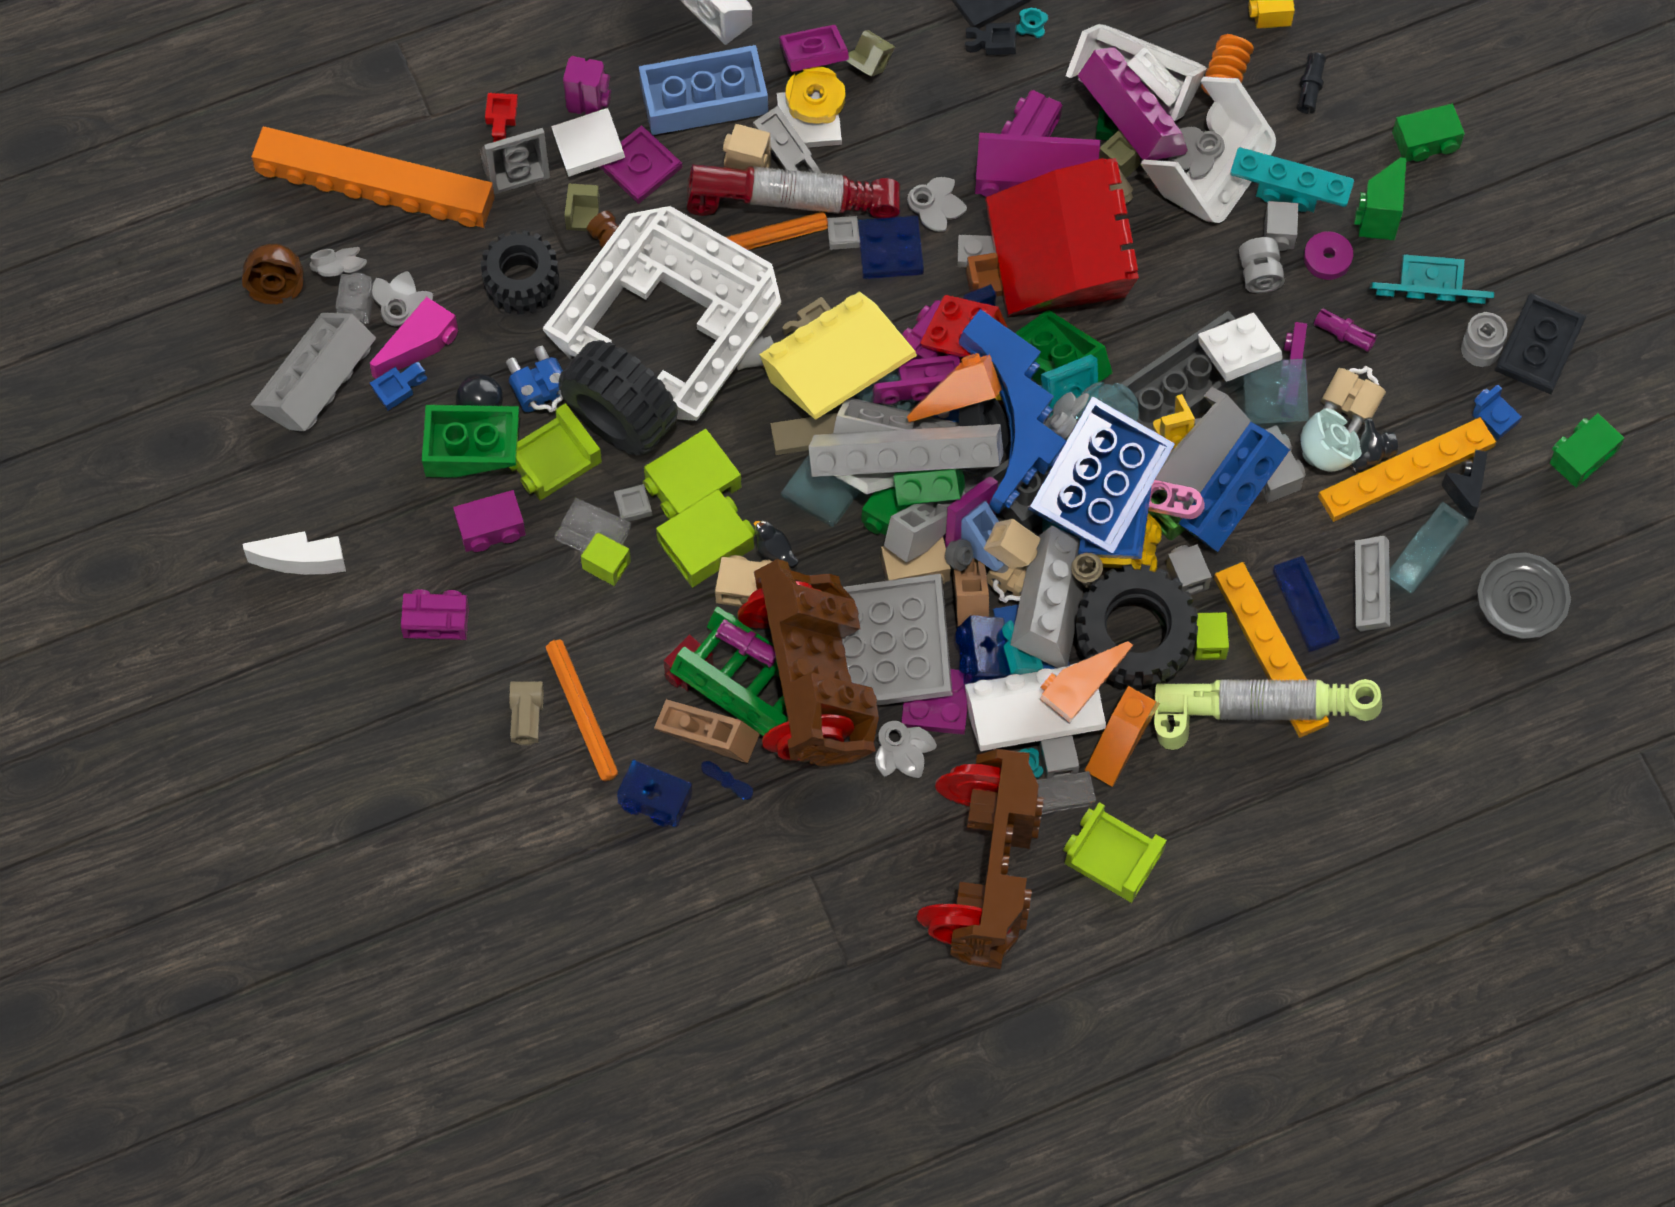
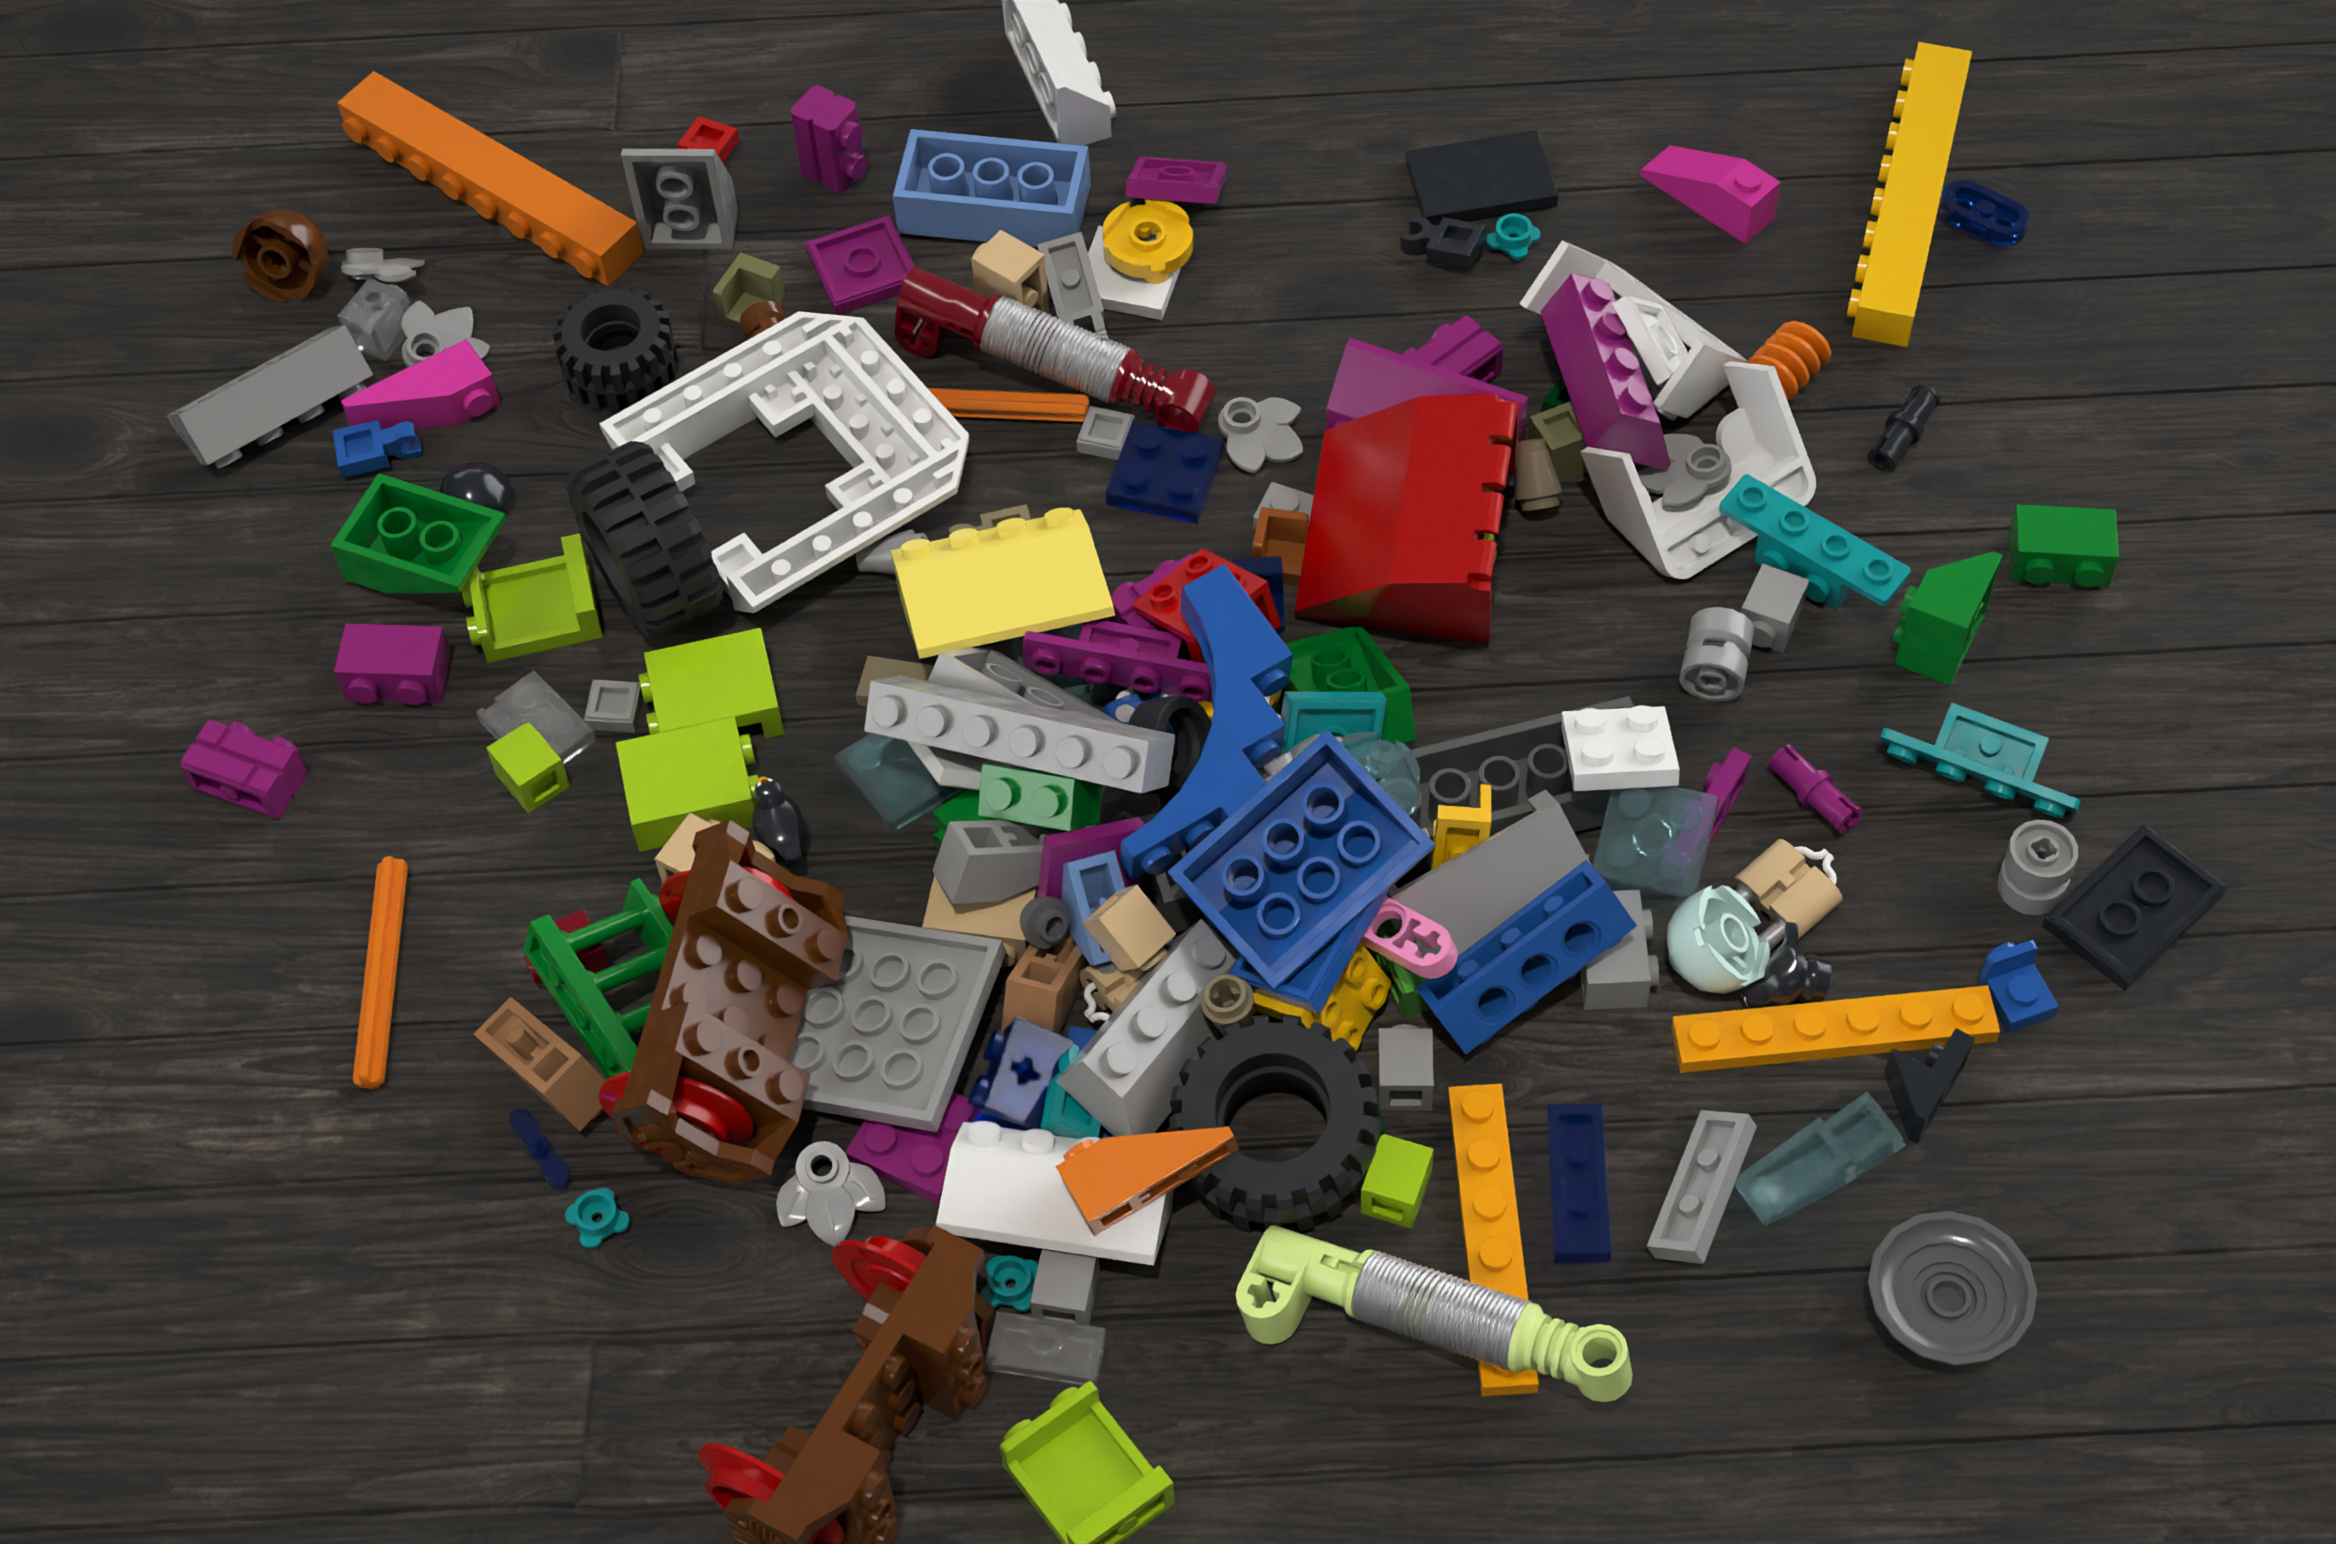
camera: 25 degrees right, 10 degrees down
white slope [243,531,346,575] -> none
blue piece [506,346,563,412] -> none
dark tan piece [509,681,544,745] -> none
white tile [551,108,625,177] -> none
clear blue brick [617,760,693,828] -> none
magenta pin [715,619,777,668] -> none
olive panel [846,30,895,77] -> none
orange slope [907,353,1002,422] -> none
orange slope [1085,686,1160,787] -> none
magenta piece [1304,232,1353,280] -> none
green brick [1550,413,1625,488] -> none
none -> teal plate [565,1188,630,1249]

